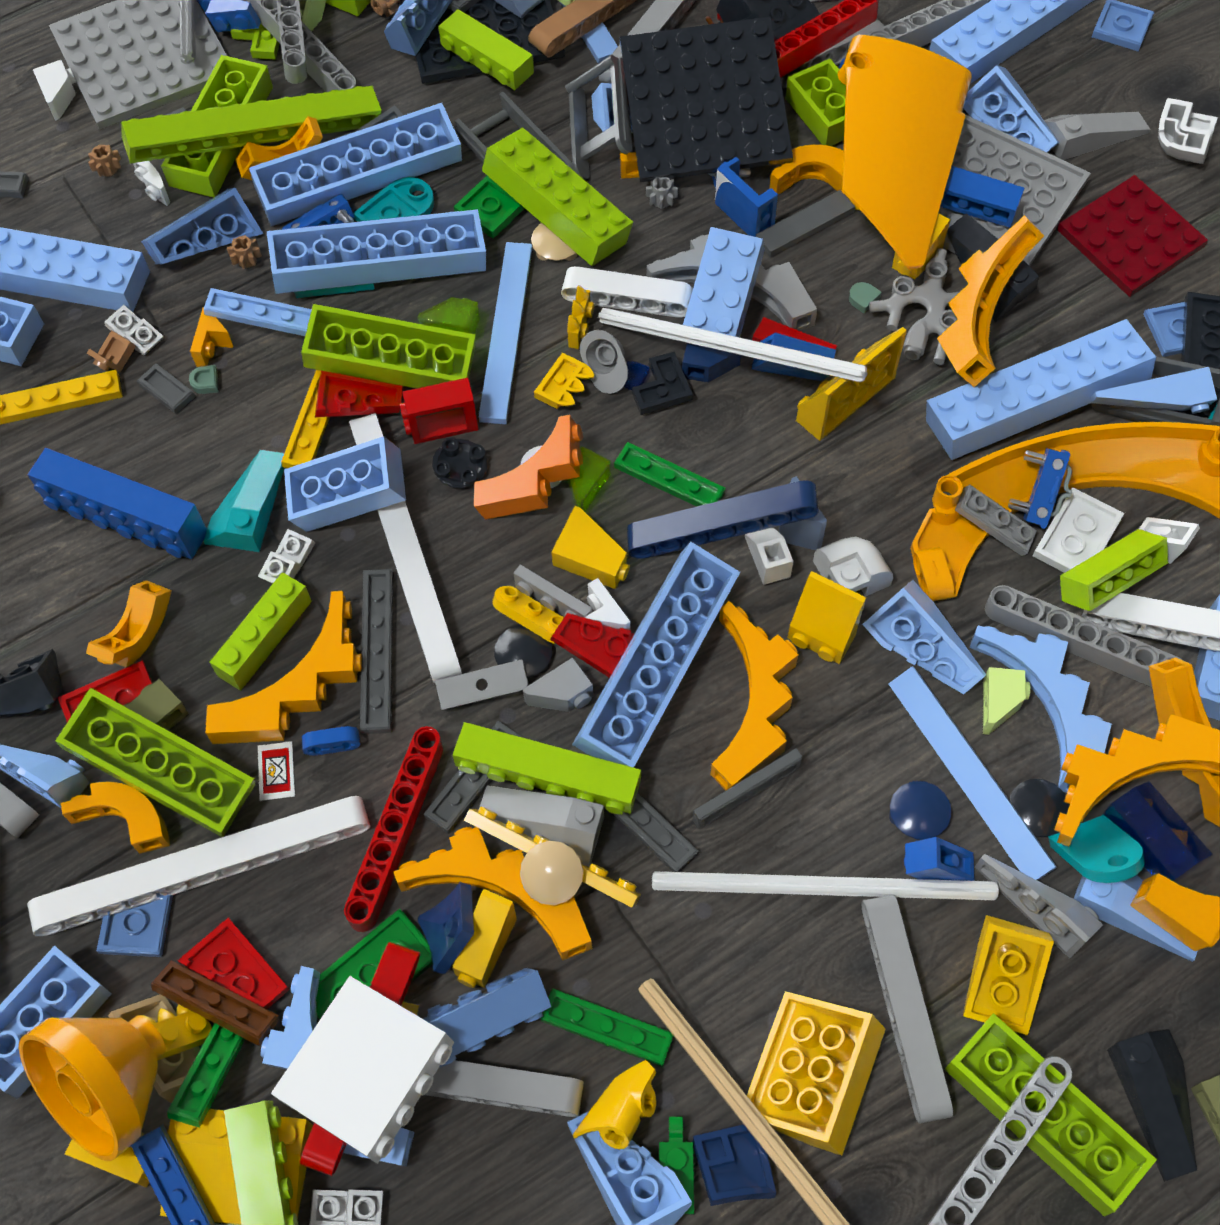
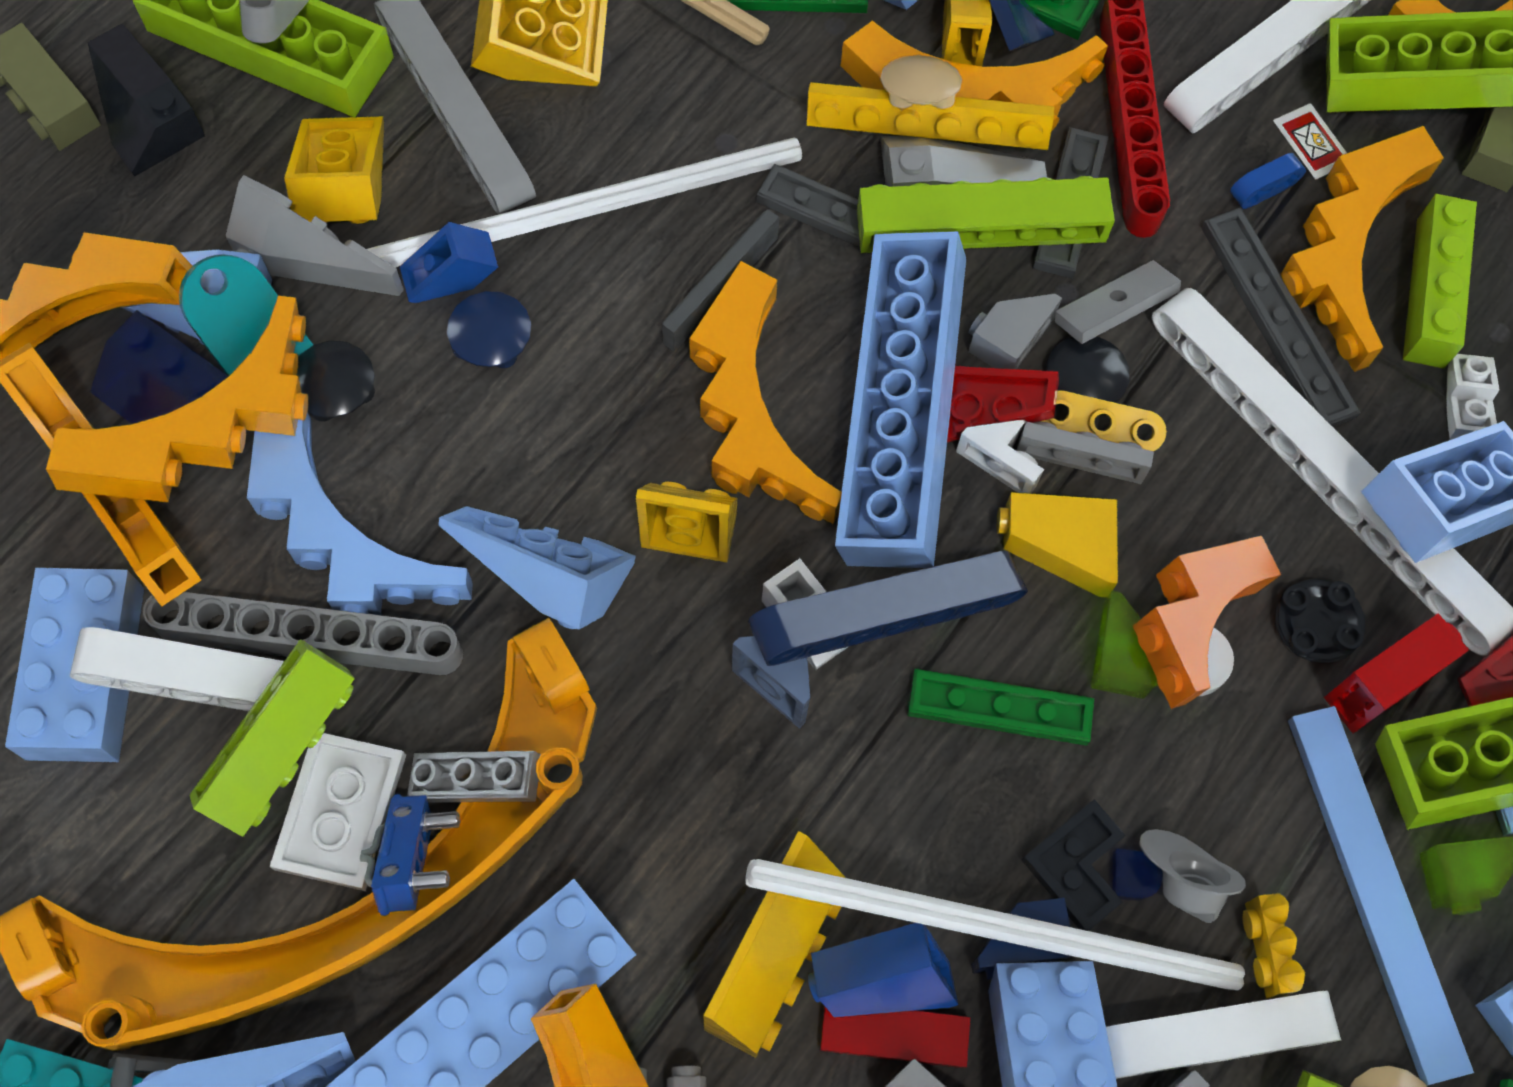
camera: 155 degrees right, 5 degrees up
yellow plate [534,353,594,409] -> none
white brick [813,537,893,597] -> none
light blue tile [888,666,1057,881] -> none
yellowish green slope [983,667,1030,735] -> none
white slope [1139,517,1200,564] -> none

